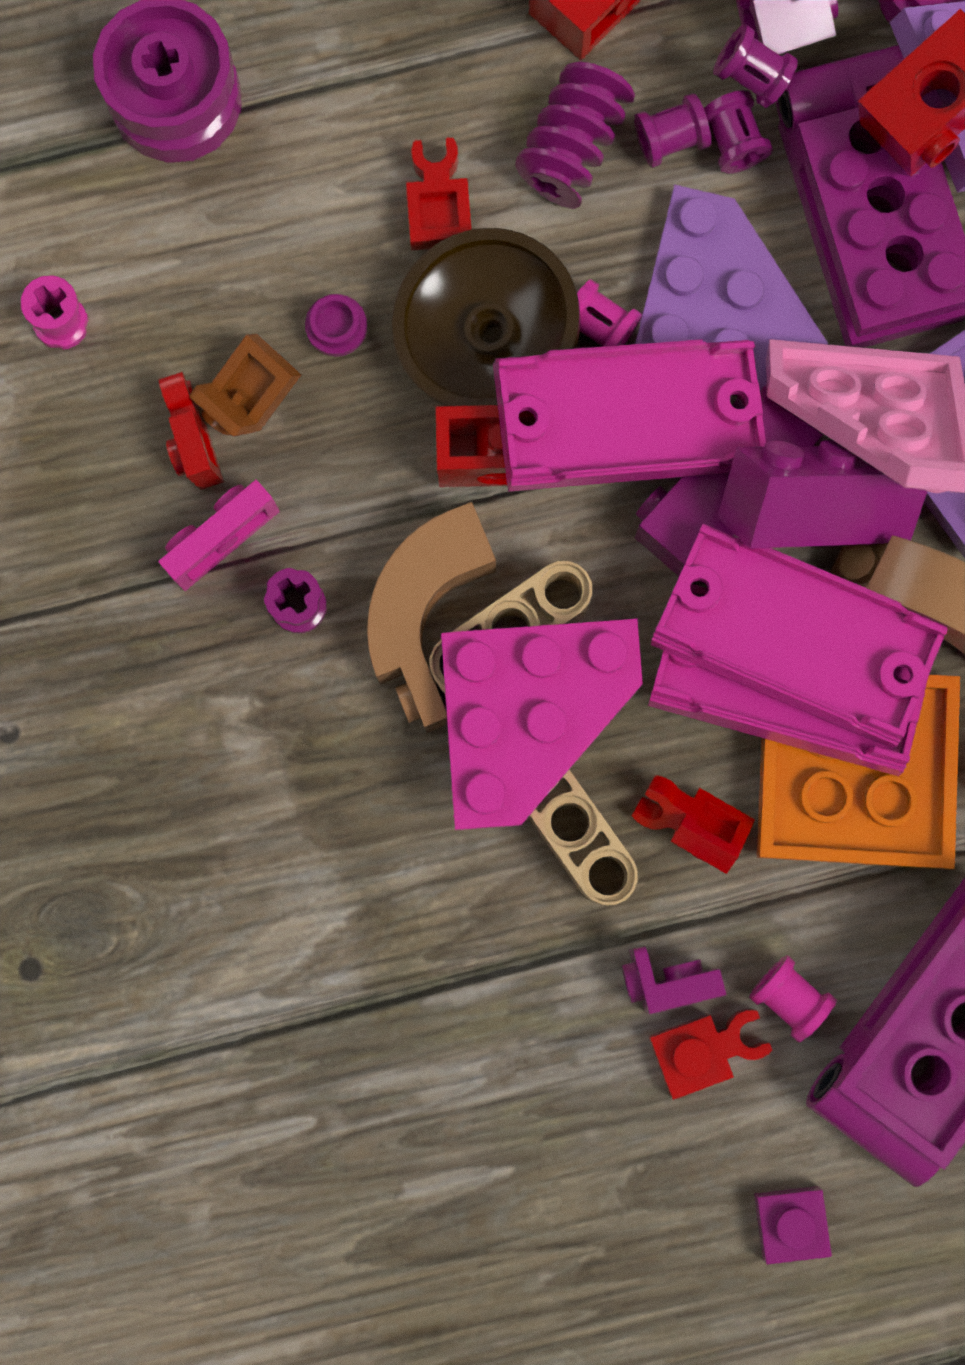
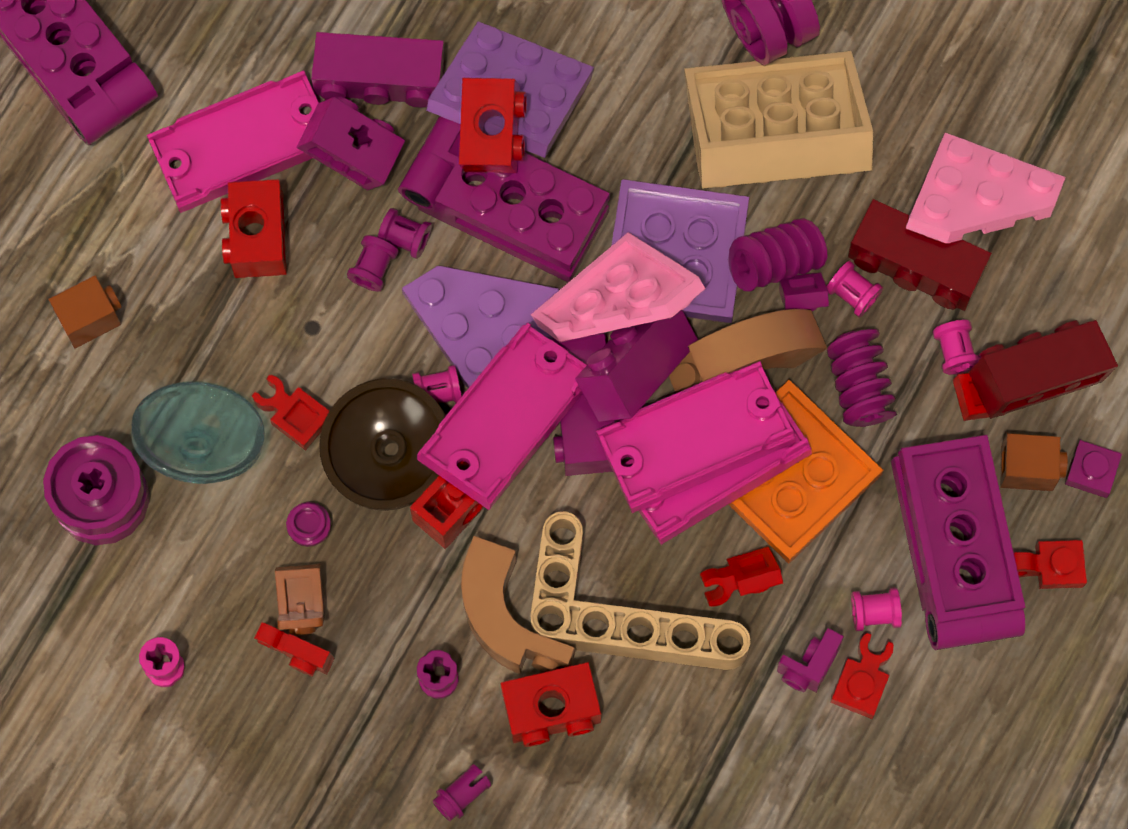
camera: 50 degrees left, 10 degrees down
dark pink plate [158,479,280,591] -> none
dark pink plate [441,619,643,831] -> none
magenta piece [515,62,635,209] -> none
magenta bush [713,24,798,109] -> none
magenta plate [754,1186,832,1265] -> none
none -> clear light blue dish [131,382,265,484]
none -> magenta pin [432,764,492,821]
none -> red brick [500,662,601,747]

